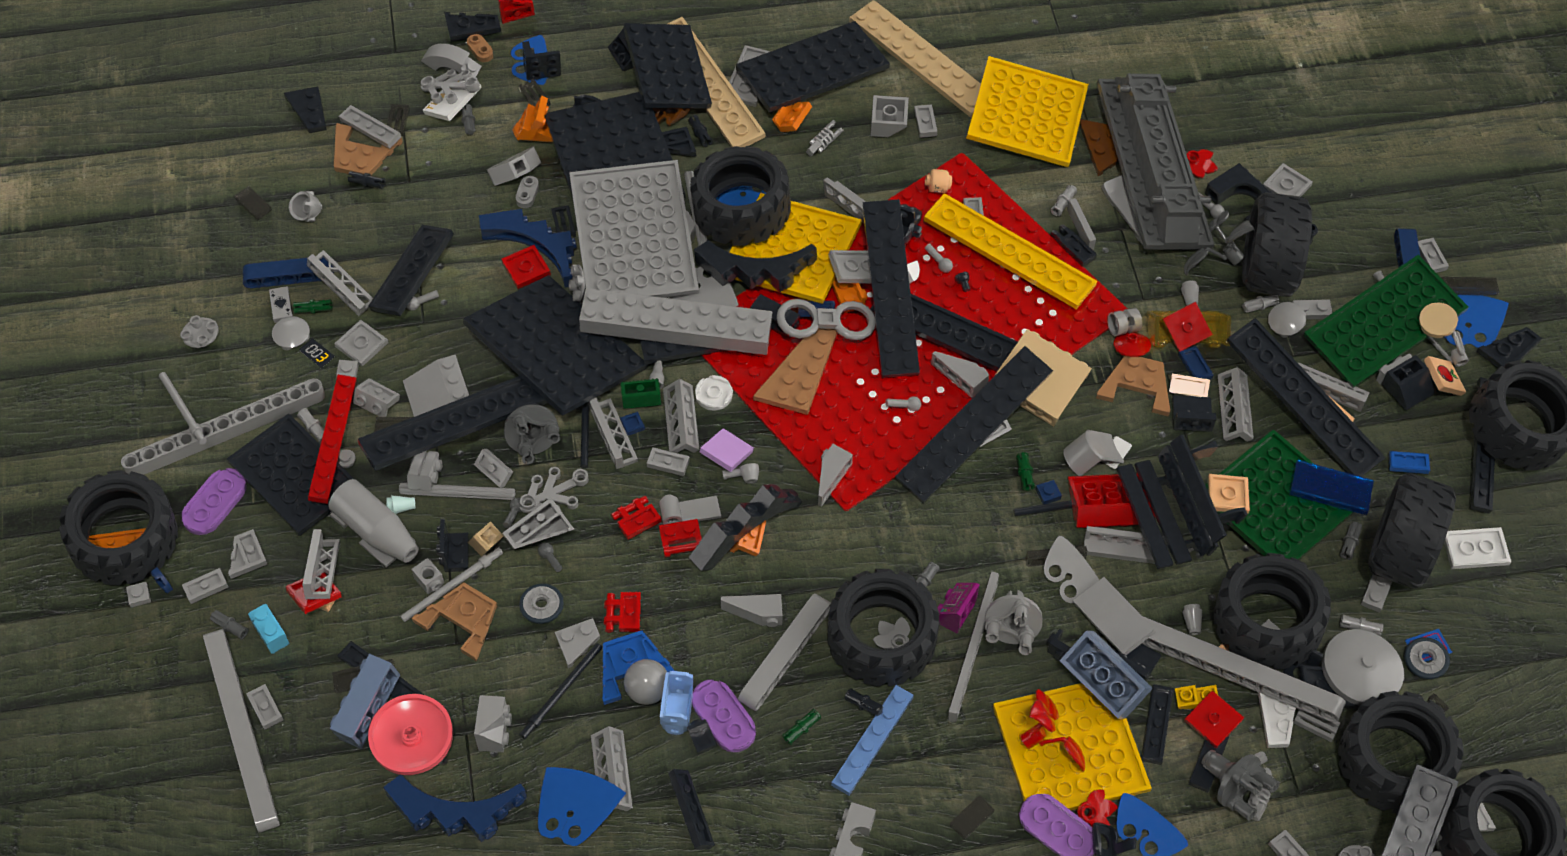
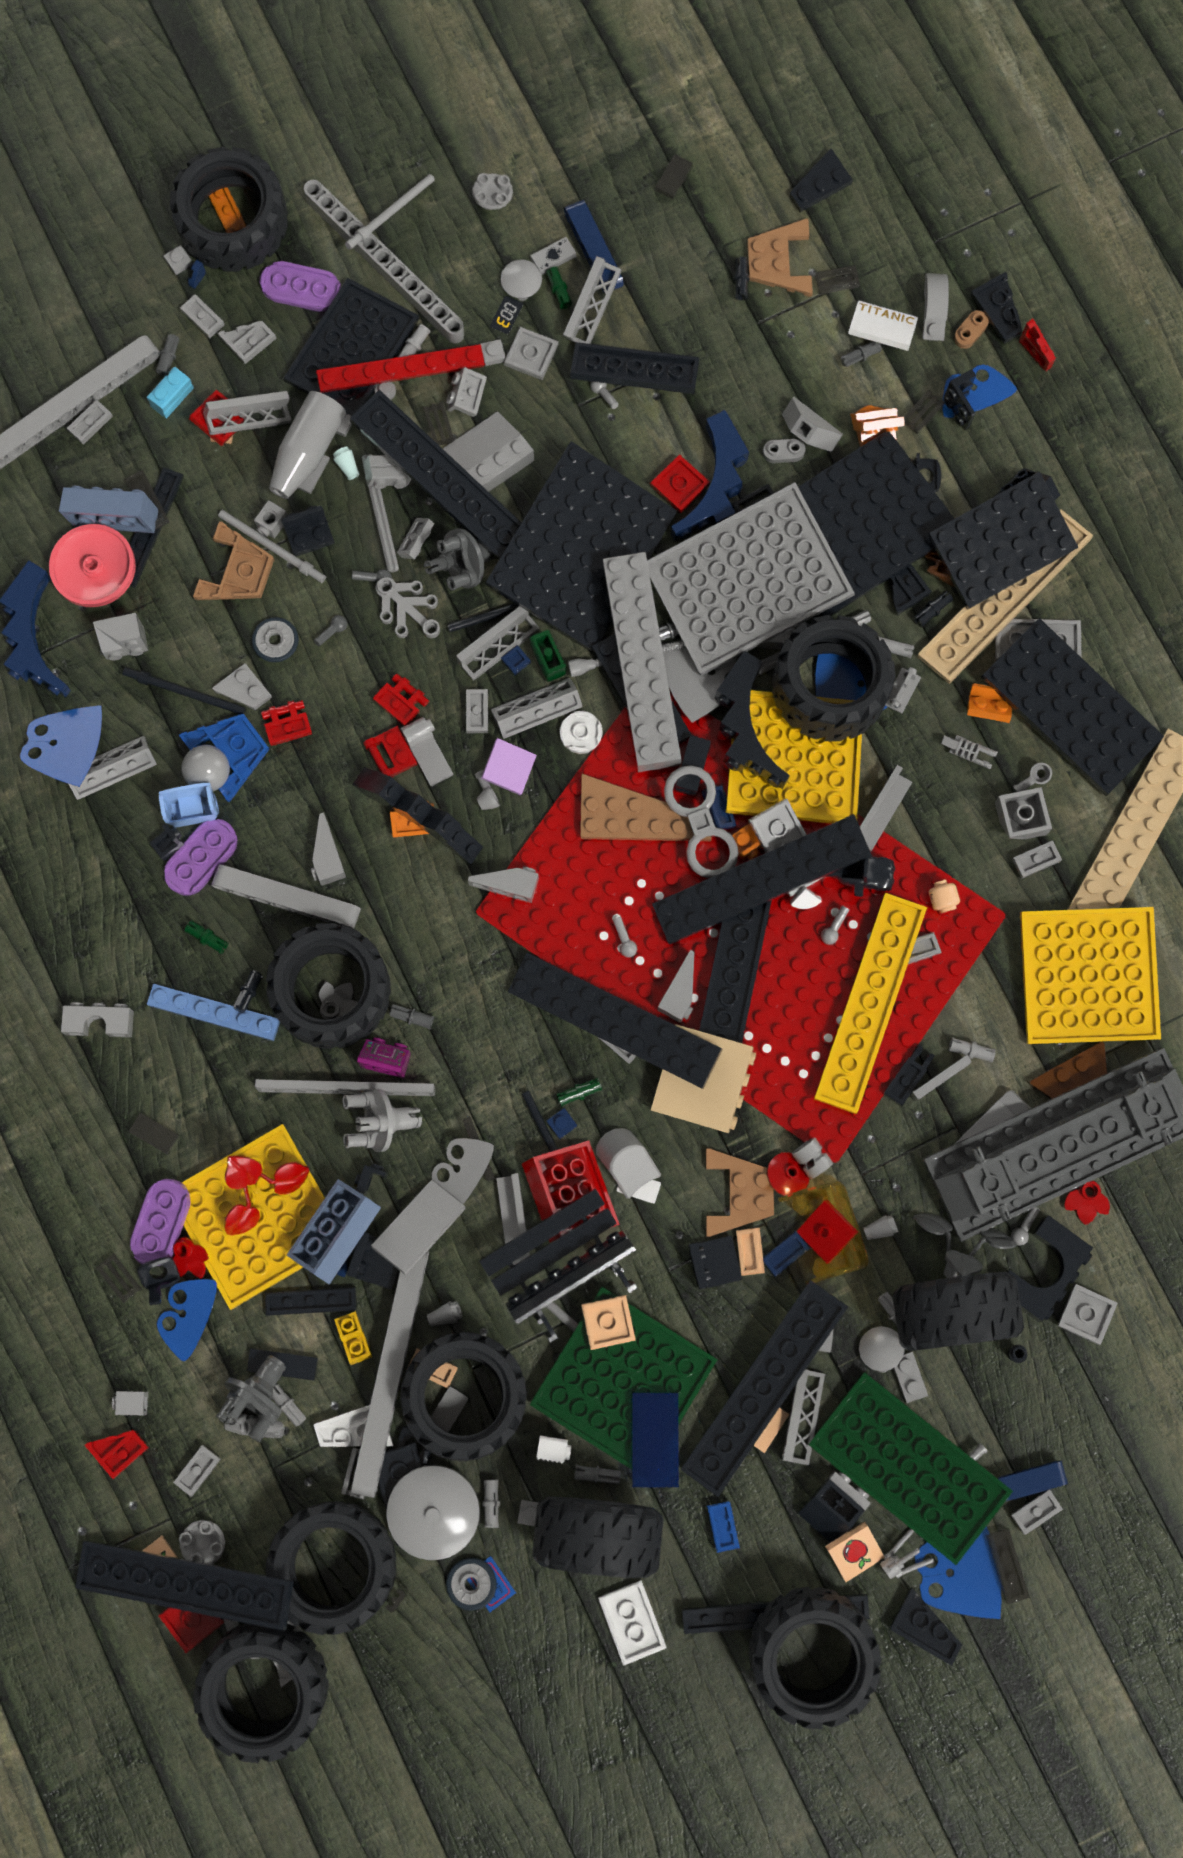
camera: 75 degrees right, 20 degrees up
light grey helmet [289,191,322,222] -> none
light grey plate [339,105,401,149] -> none
light grey plant [421,69,480,104] -> none
tan slope [468,522,503,557] -> none
light grey wedge [501,498,574,549] -> none
light grey dish [569,264,585,302] -> none
black plate [668,769,715,850] -> none
black piece [955,272,971,292] -> none
red plate [1185,691,1244,749] -> none
light grey fence [1218,367,1253,441] -> none
tan tile [1419,303,1458,338] -> none
none -> white brick [537,1435,572,1464]
none -> light grey bar [1013,763,1052,792]

